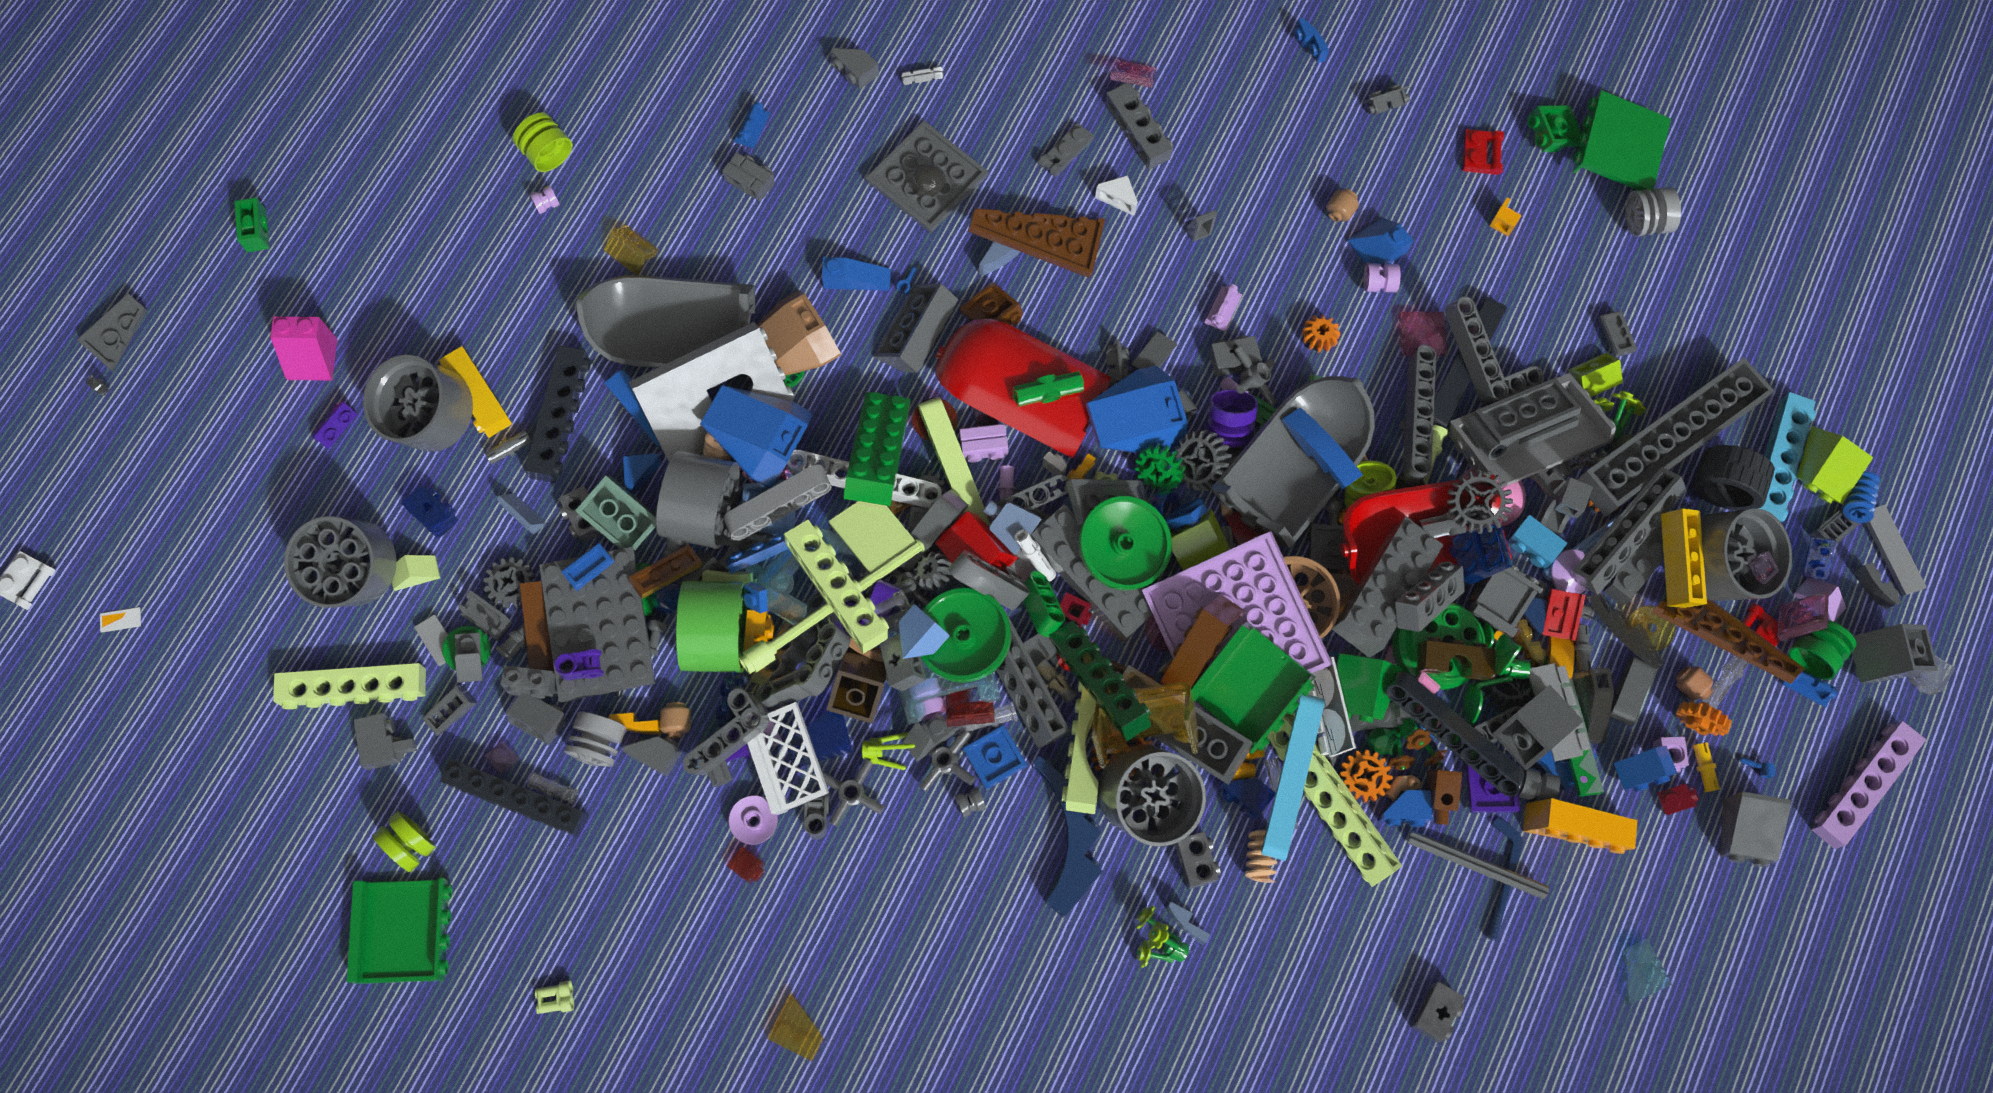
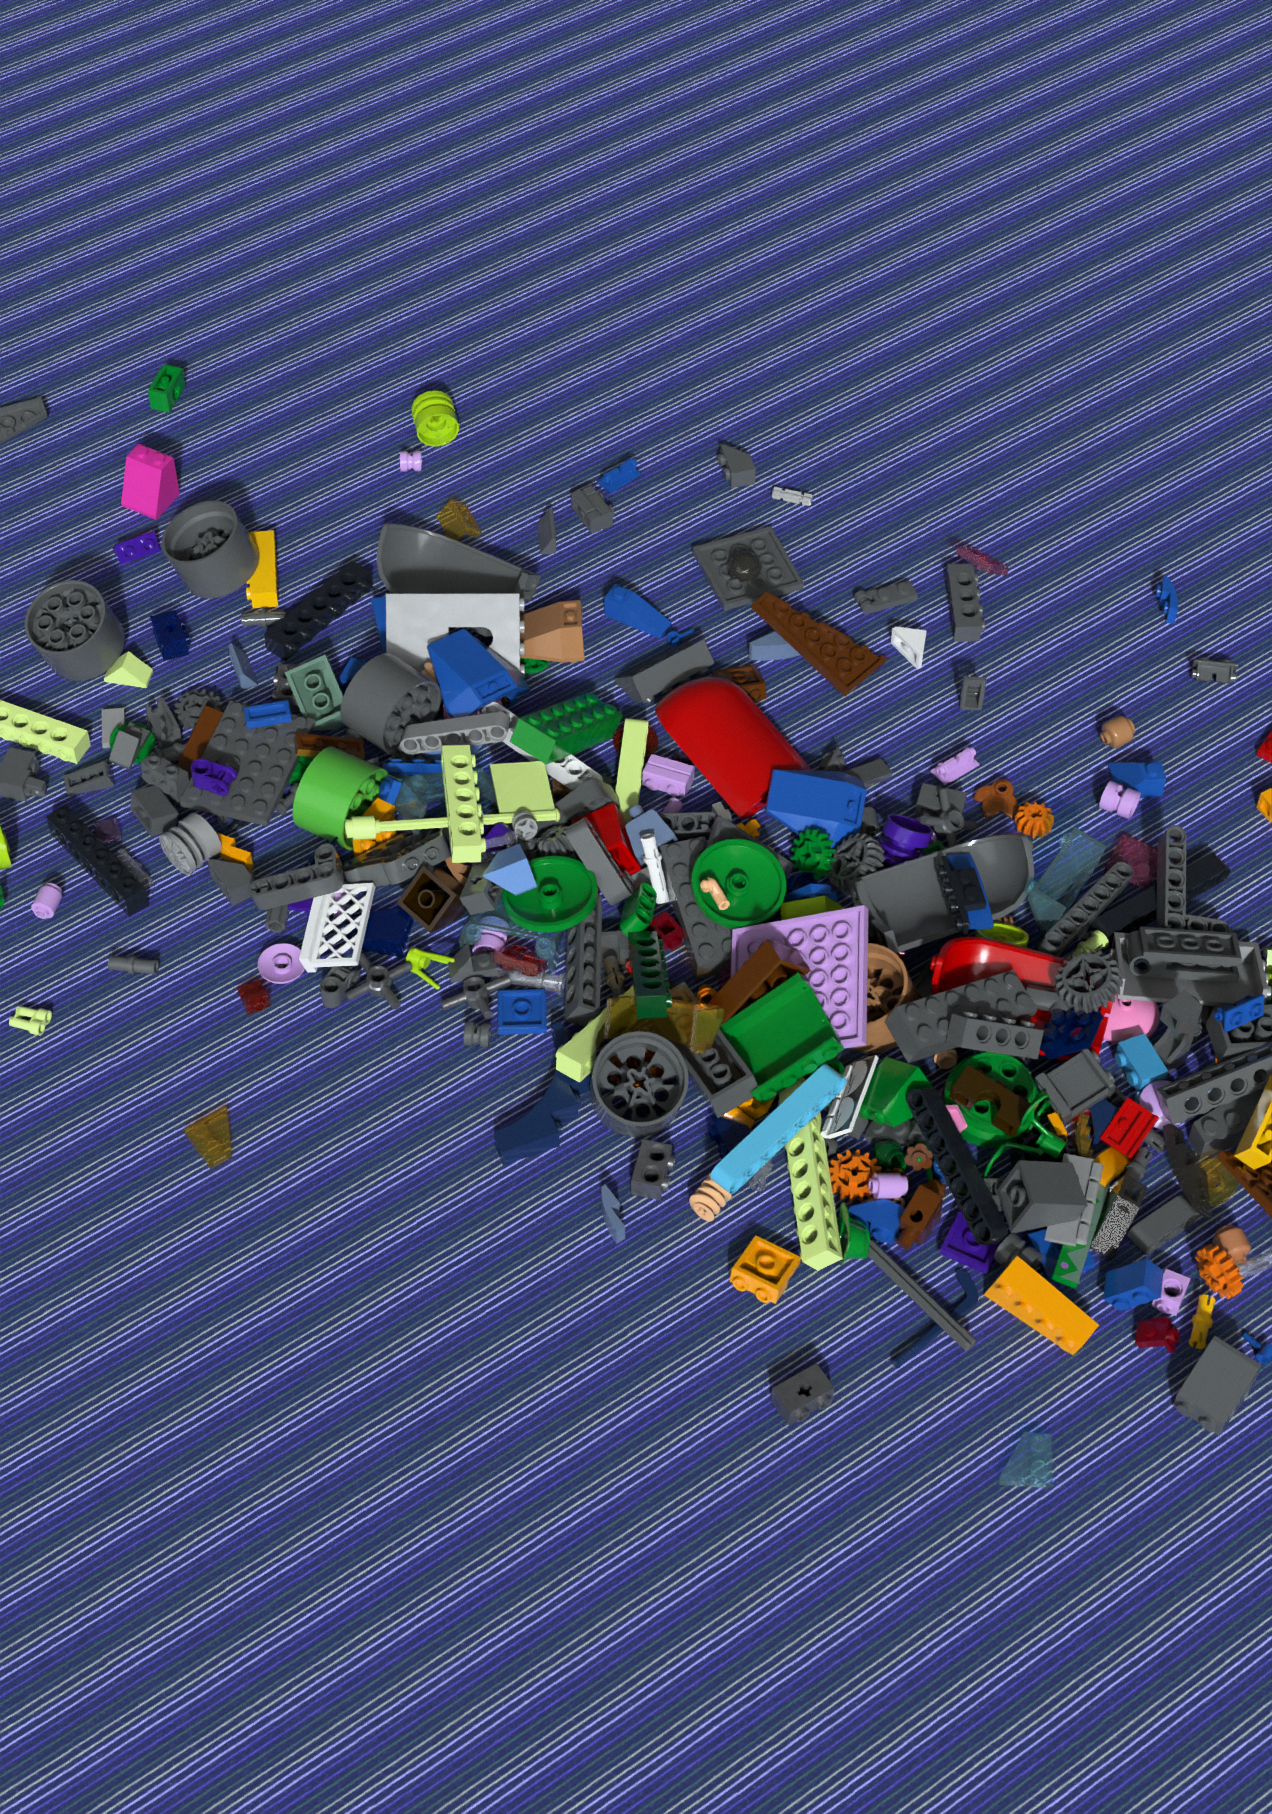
camera: 30 degrees right, 20 degrees down
medium nougat head [660,702,691,738] -> none
green piece [1012,371,1084,407] -> none
plant [1136,905,1189,968] -> none
none -> lavender brick [31,883,62,919]
none -> dark grey pin [108,955,159,975]
none -> light grey wheel [512,811,538,840]
none -> dark grey slope [537,509,557,554]
none -> light orange cone [696,984,717,1009]
none -> light nougat arm [700,877,730,910]
none -> light orange plate [730,1235,801,1304]
none -> green piece [838,1202,870,1265]
none -> lavender brick [868,1173,908,1199]
none -> black bracket [937,855,986,937]
none -> dark orange plate [974,779,1018,819]
none -> clear light blue windscreen [1026,827,1107,940]
none -> blue hinge [1214,994,1264,1033]

